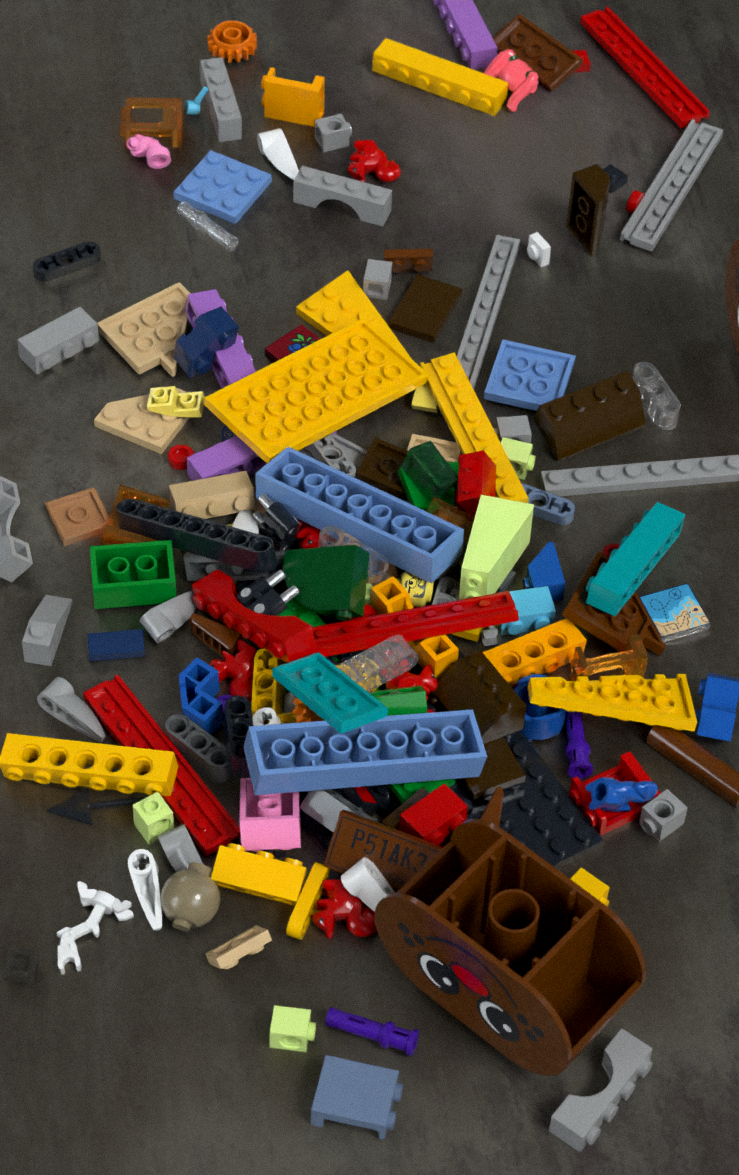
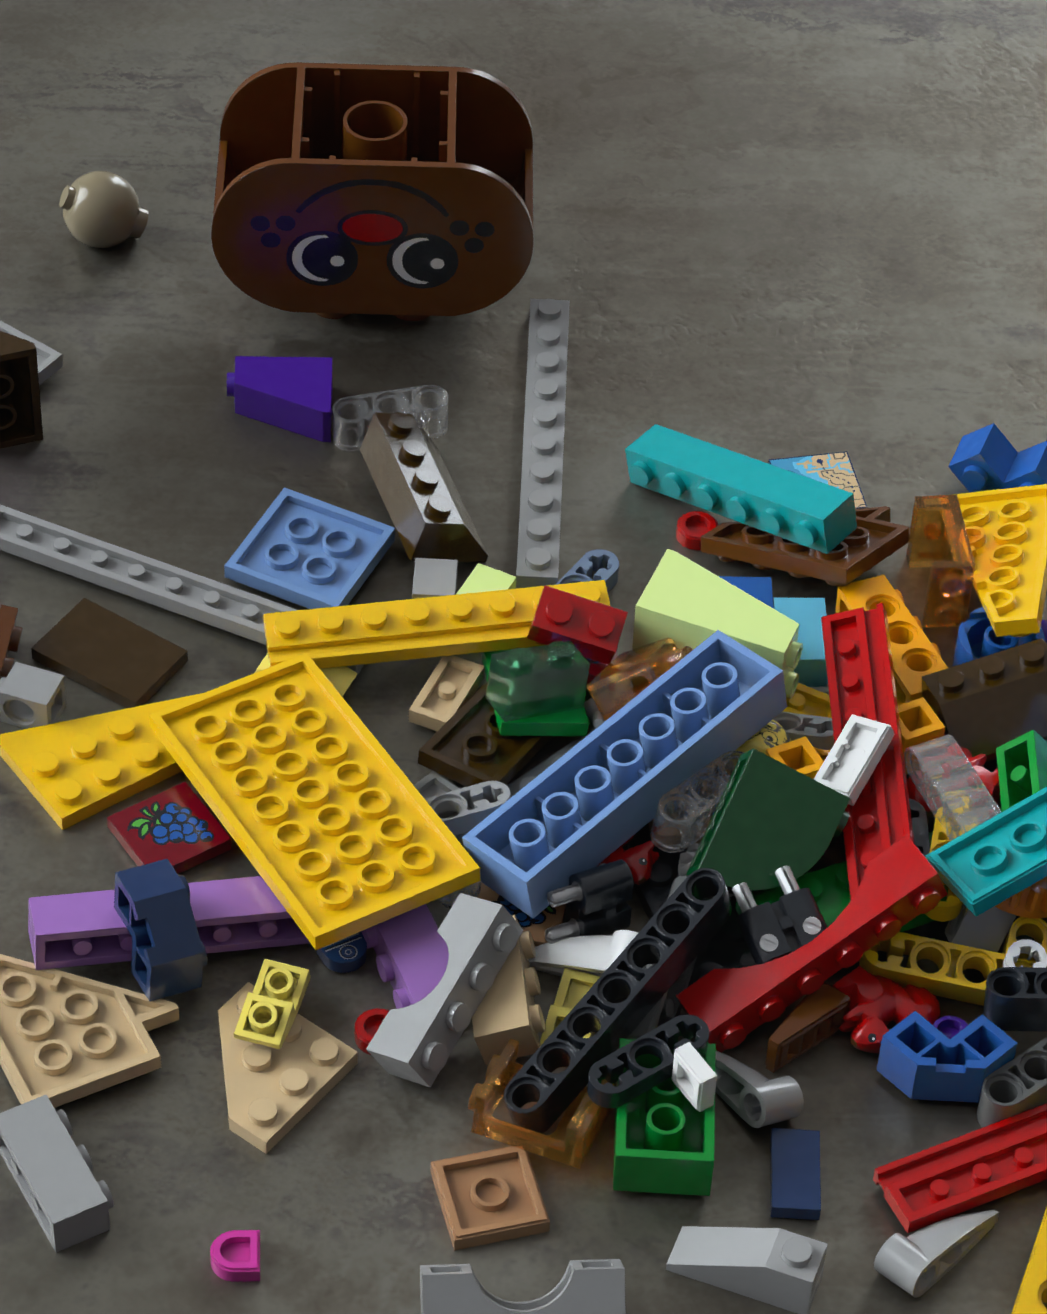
camera: 80 degrees left, 5 degrees down
white plate [527,232,551,267] -> none
none -> dark pink tile [210,1230,260,1282]
none -> dark purple slope [227,356,333,442]
none -> light grey arch [366,893,523,1087]
none -> black beam [587,1015,709,1108]
none -> white tile [672,1042,717,1112]
none -> white plate [814,714,895,805]

